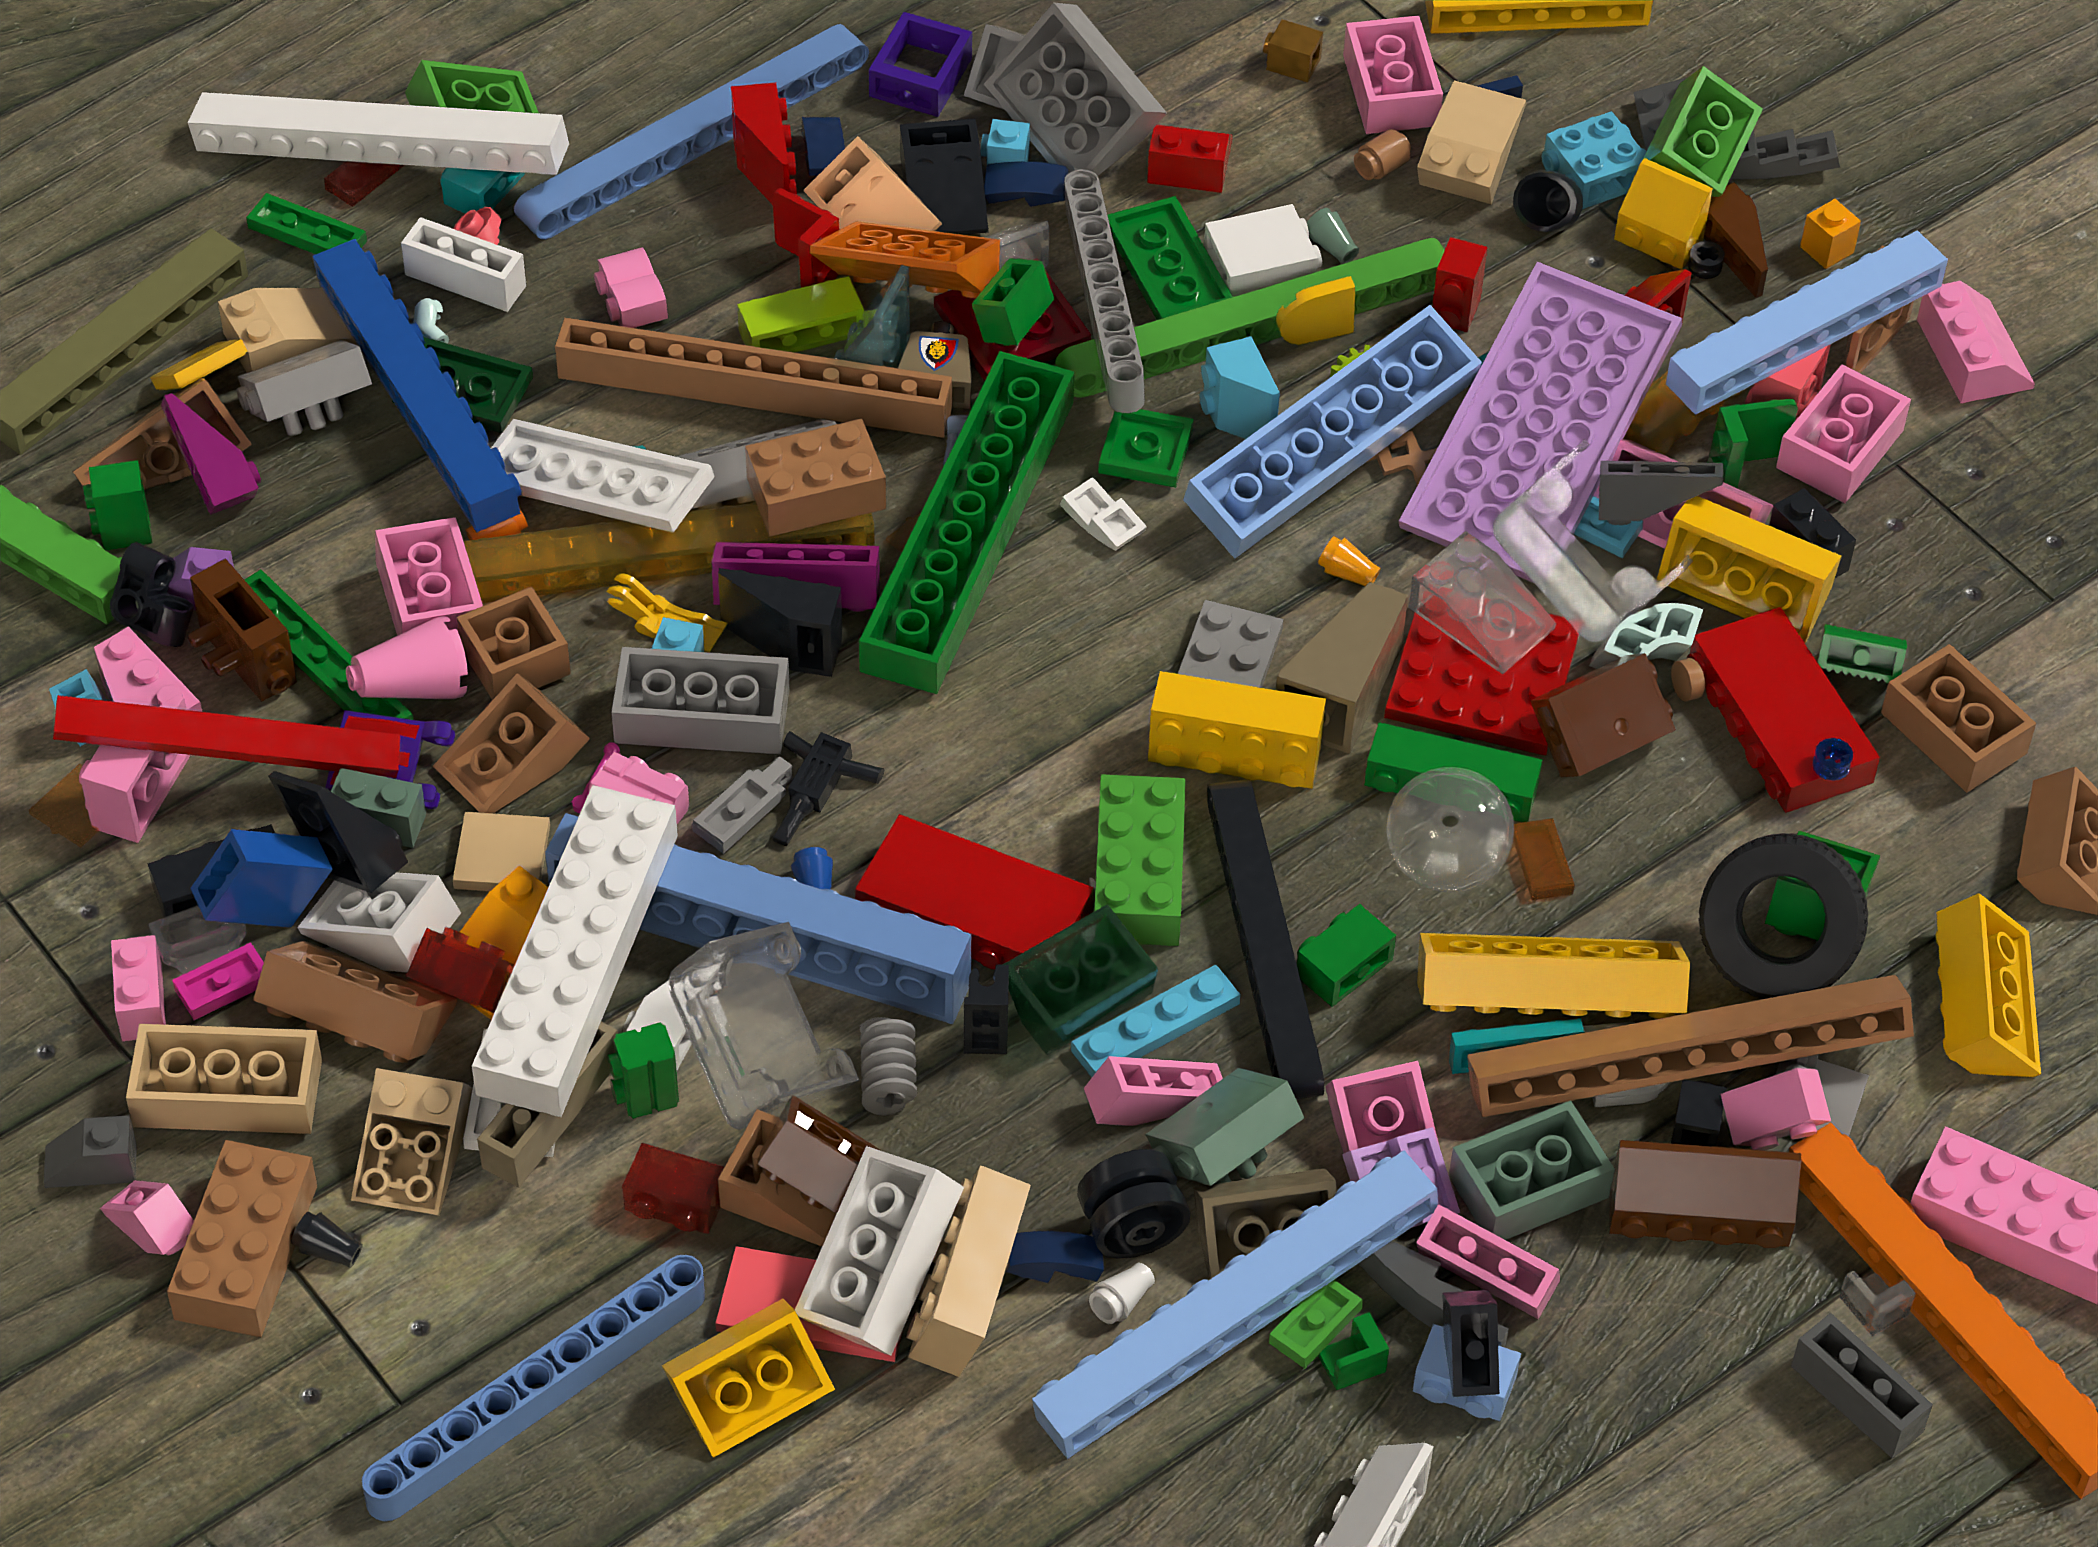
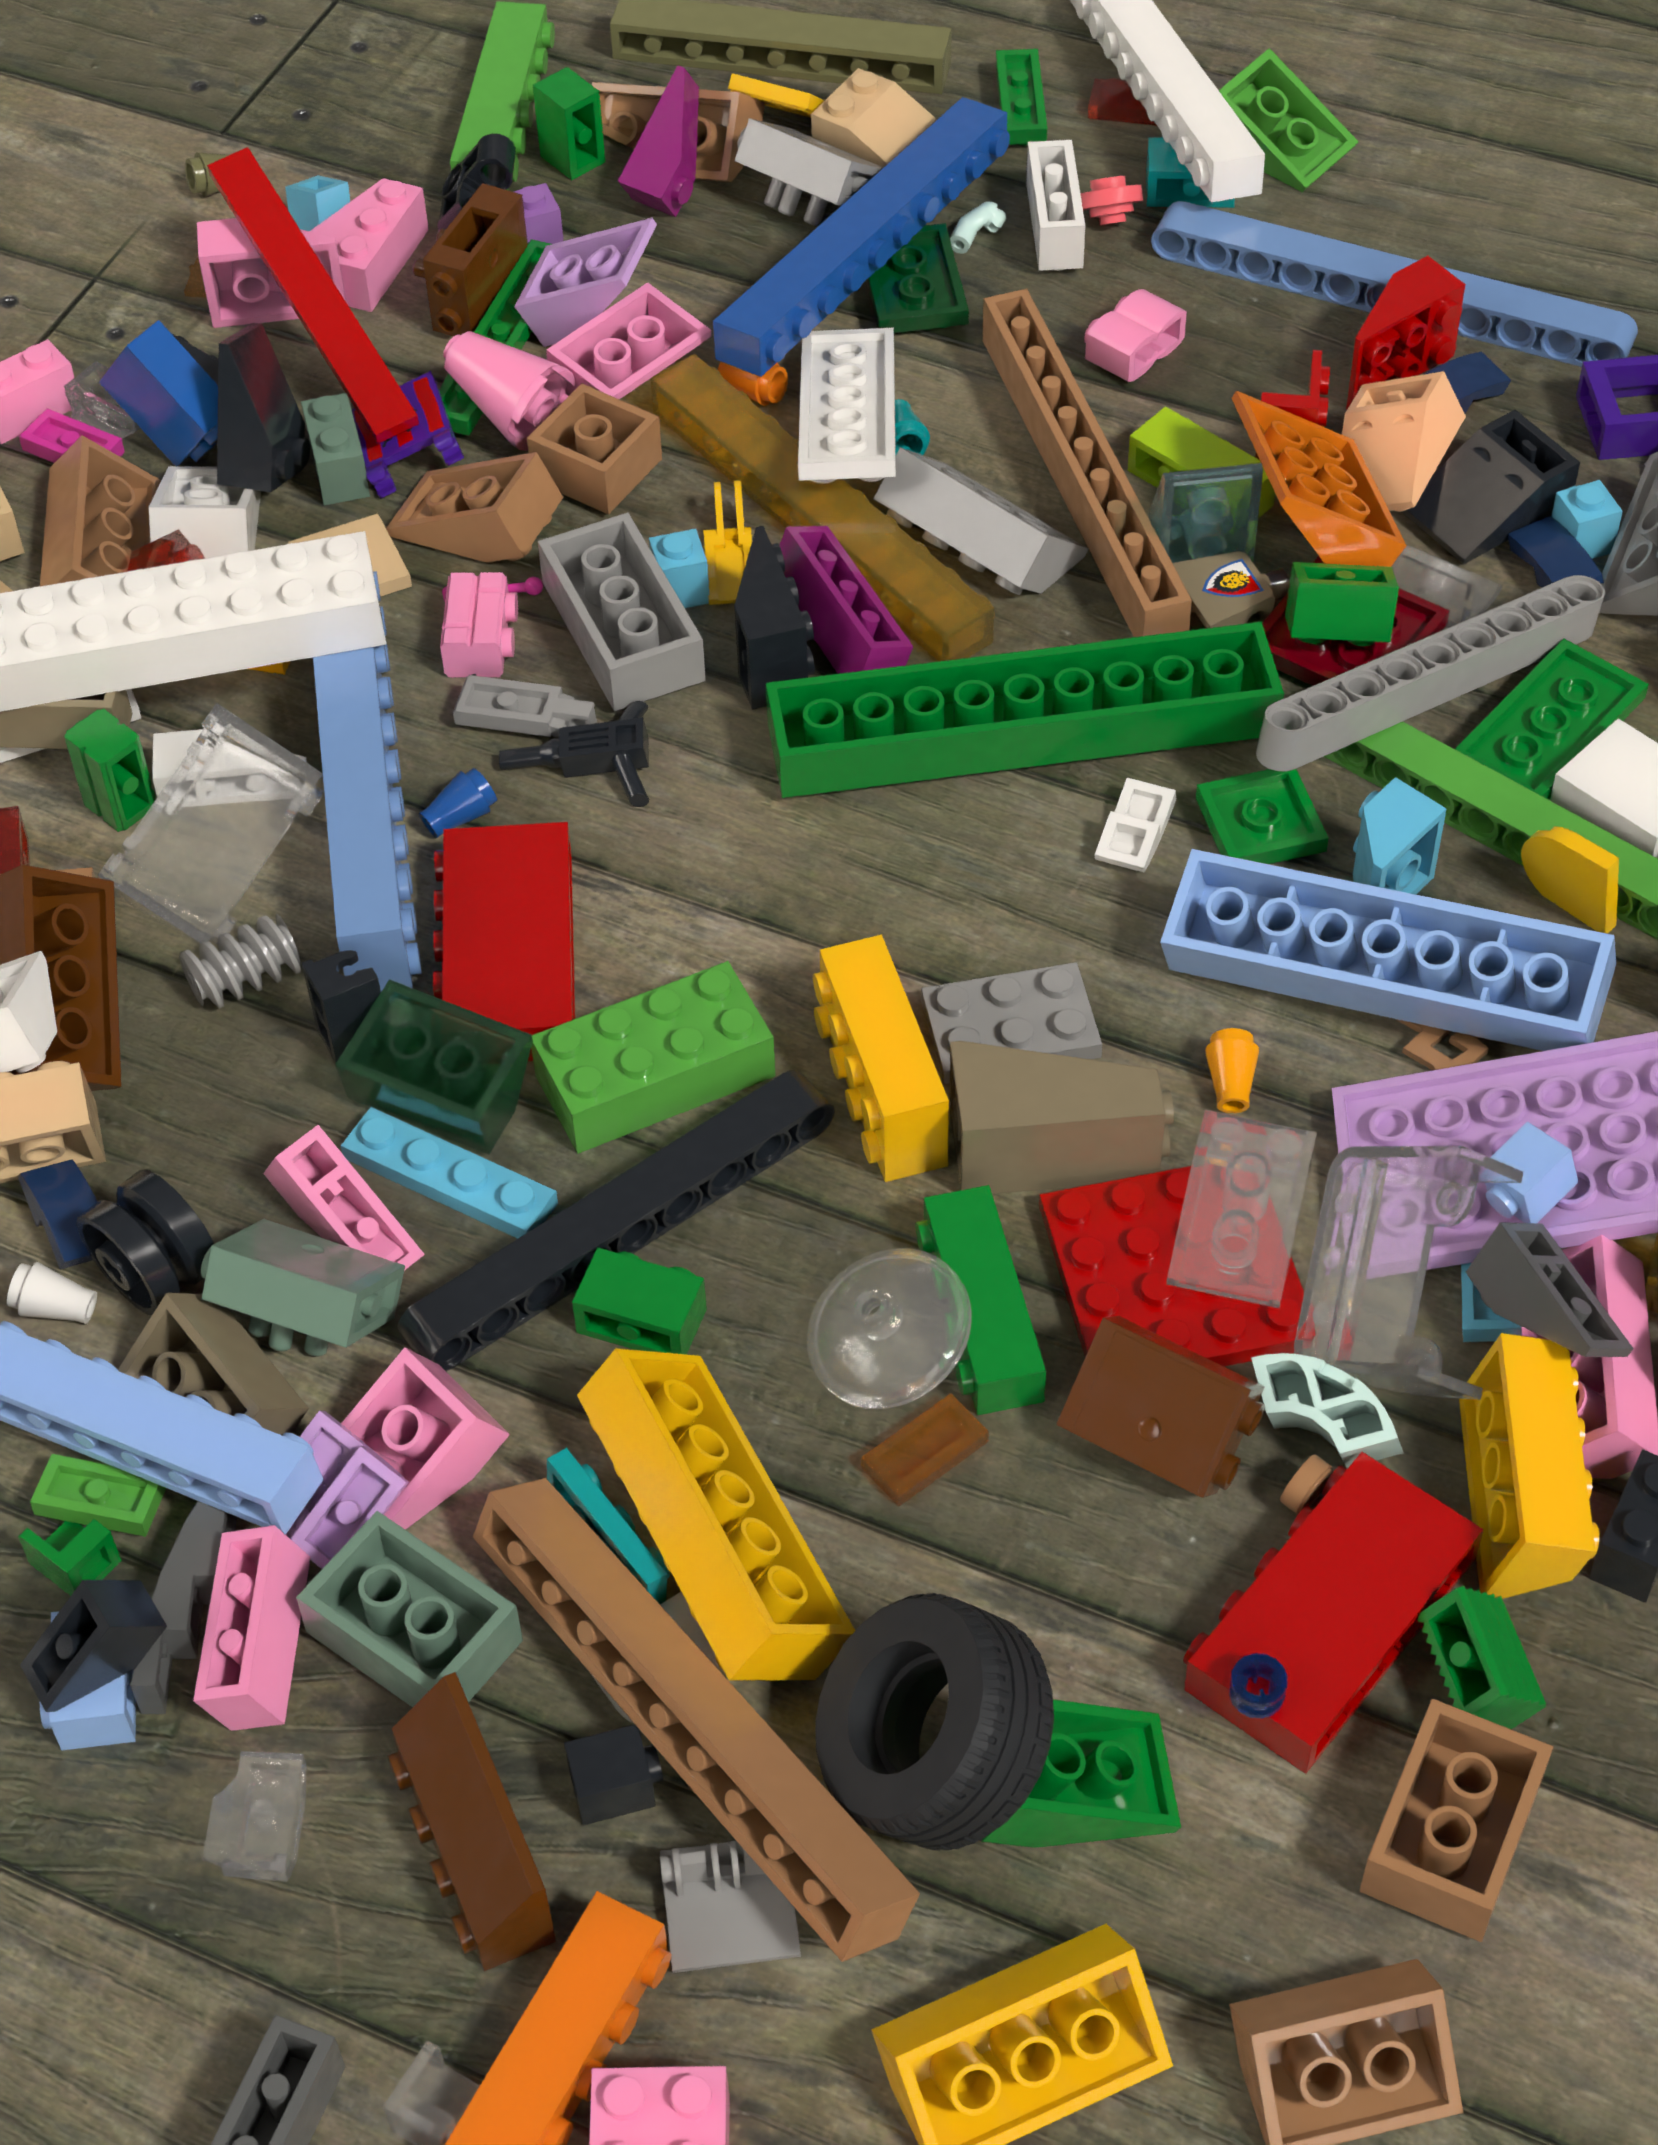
camera: 65 degrees right, 0 degrees up
medium nougat brick [745,419,886,537] -> none
bright pink brick [1720,1068,1831,1150] -> none
none -> clear slope [202,1751,307,1882]
none -> lavender slope [514,218,657,347]
none -> light blue brick [1481,1121,1578,1223]

